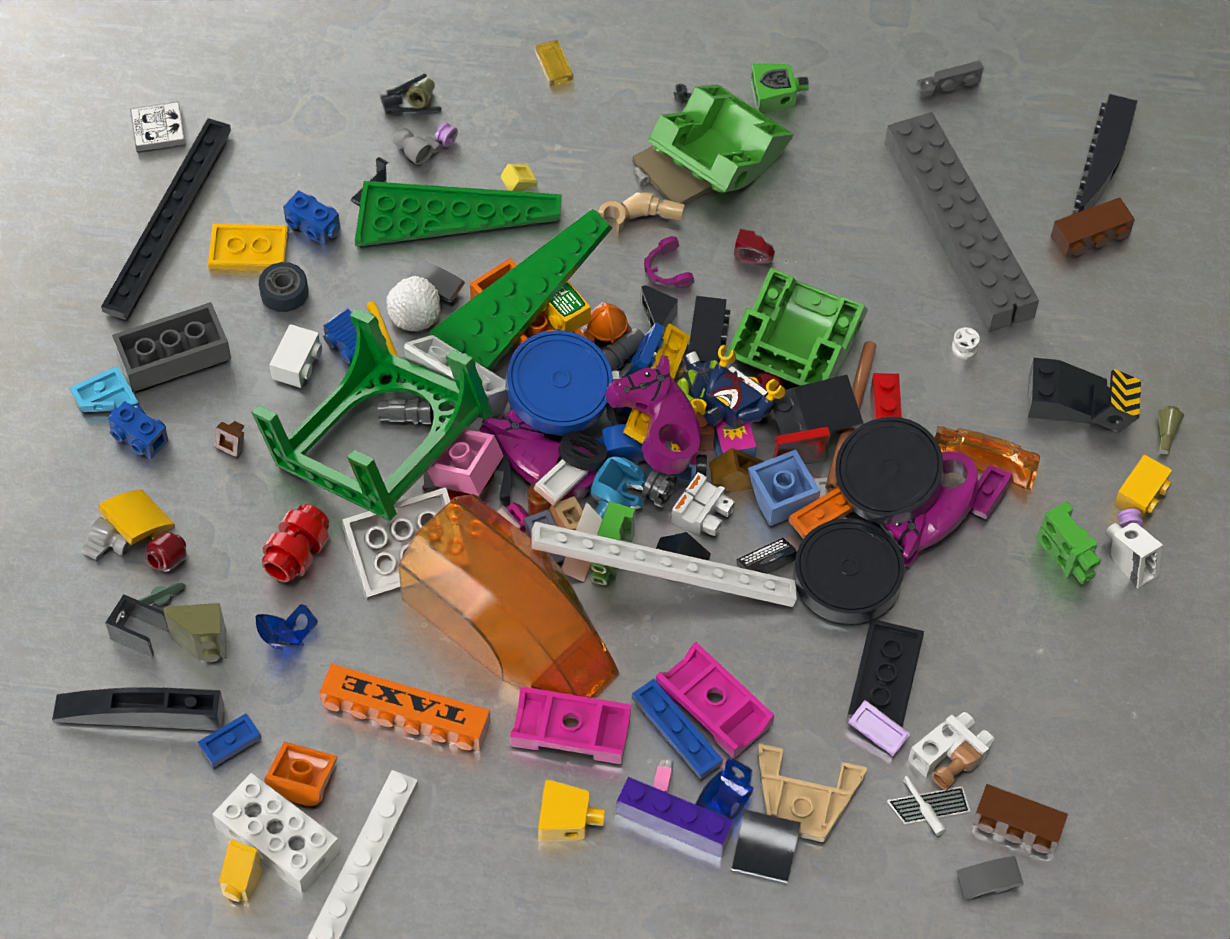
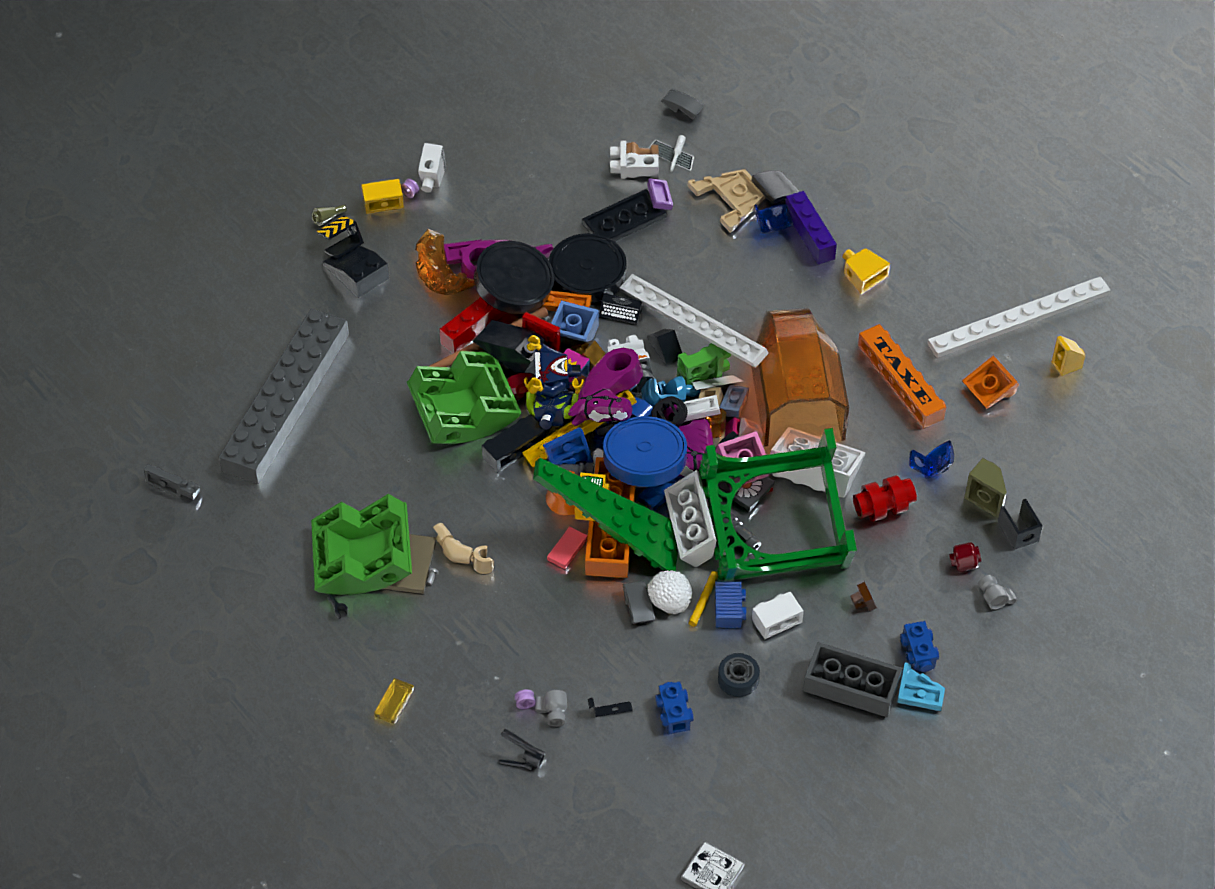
camera: 135 degrees left, 5 degrees down
black slope [52,687,224,730] -> none
yellow slope [99,489,175,545] -> none
black plate [101,118,231,320] -> none
sand green piece [139,583,186,606] -> none
blue plate [198,713,262,768] -> none
yellow tile [208,224,289,271] -> none
white brick [212,773,340,894] -> none
green wing [355,181,562,246] -> none
olive cone [407,78,435,108] -> none
light yellow slope [501,164,538,191] -> none
dark pink piece [510,686,631,764] -> none
blue plate [632,679,723,780] -> none
black slope [641,285,678,328] -> none
magenta piece [644,236,695,289] -> none
bright pink piece [653,759,674,793] -> none
dark pink piece [656,642,774,759] -> none
dark red rock [734,229,775,264] -> none
bright green torso [751,63,809,114] -> none
white wheel [952,327,980,360] -> none
reddish brown brick [972,784,1068,855] -> none
bright green hips [1037,501,1101,585] -> none
reddish brown brick [1051,197,1135,258] -> none
black slope [1074,94,1138,212] -> none

